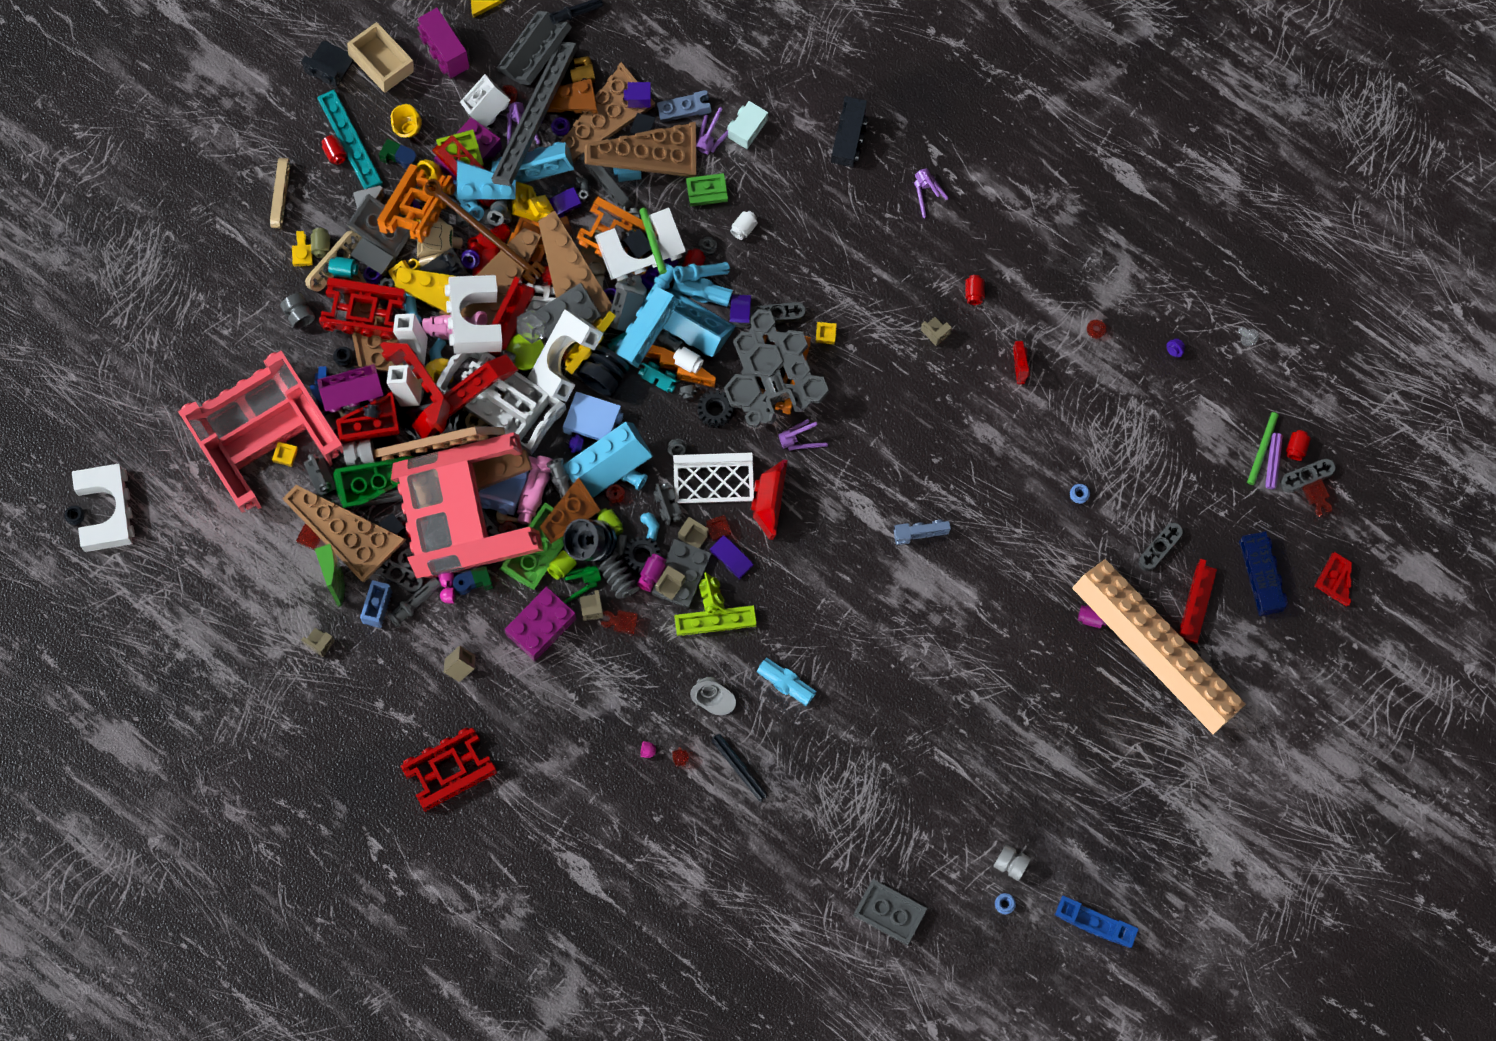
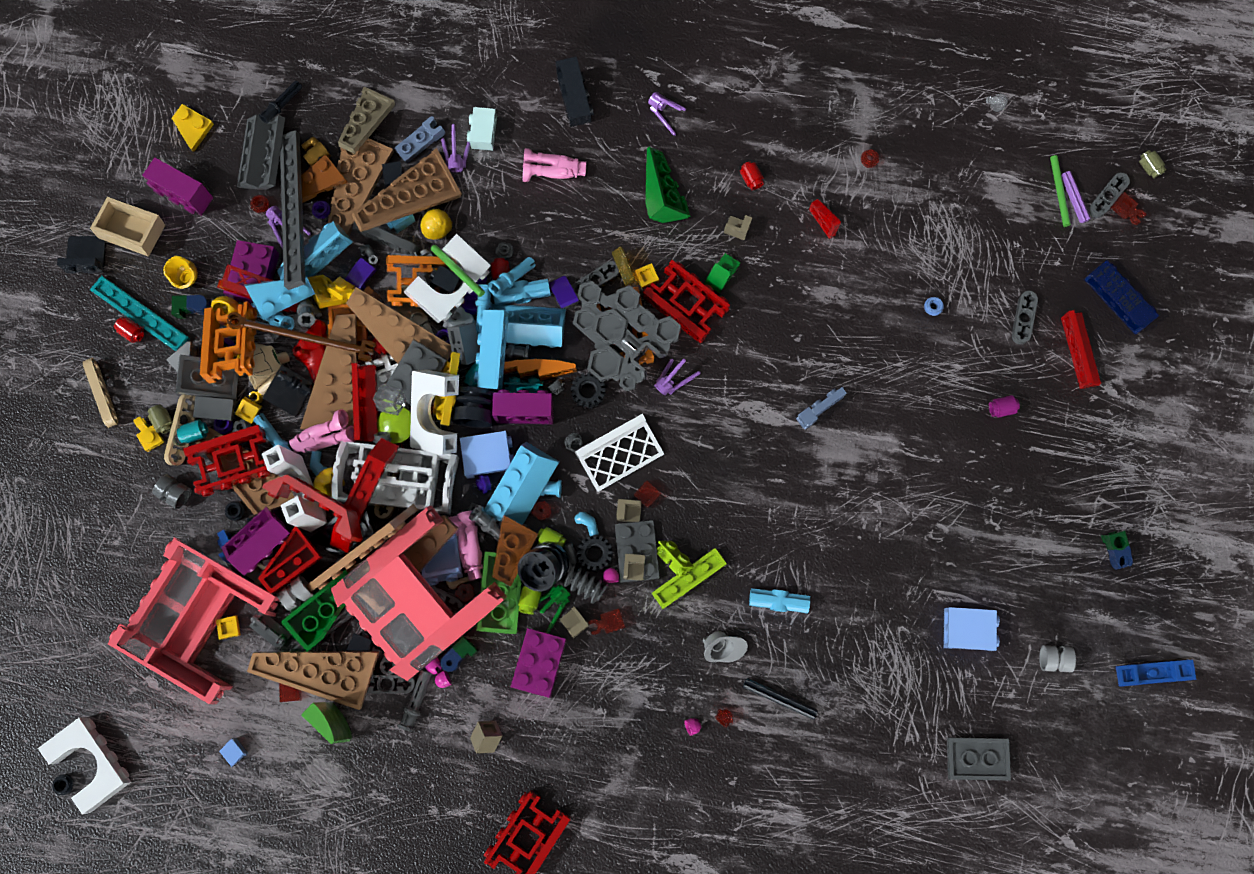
camera: 25 degrees left, 5 degrees up
dark tan panel [301,628,335,657] -> none
medium blue brick [360,580,393,628] -> none
black plate [363,404,383,418] -> none
yellow wing [395,267,456,315] -> none
lime wing [436,129,484,166] -> none
white arch [445,275,502,354] -> none
white slope [460,74,510,128] -> none
dark purple plate [461,250,480,269] -> none
dark purple brick [624,82,651,108] -> none
magenta brick [640,554,667,585] -> none
dark grey hinge [653,483,682,526] -> none
white brick [673,347,704,373] -> none
bright green plate [686,173,728,207] -> none
dark purple slope [710,535,753,579] -> none
white brick [730,211,758,240] -> none
red wedge [751,459,788,540] -> none
medium blue plate [995,893,1016,914] -> none
light nougat piece [1072,559,1246,734] -> none
dark purple plate [1167,339,1185,357] -> none
red brick [1286,430,1311,461] -> none
red wing [1314,552,1352,606] -> none
none -> medium blue slope [219,738,248,767]
none -> dark tan wing [338,87,395,154]
none -> yellow hair [420,209,452,240]
none -> magenta brick [492,390,554,424]
none -> bright pink piece [523,148,586,182]
none -> clear yellow slope [612,247,639,286]
none -> red fence [643,260,730,344]
none -> green wedge [646,146,690,223]
none -> green slope [704,253,740,294]
none -> light blue panel [944,607,1000,651]
none -> leg [1101,531,1133,570]
none -> olive brick [1139,150,1167,179]

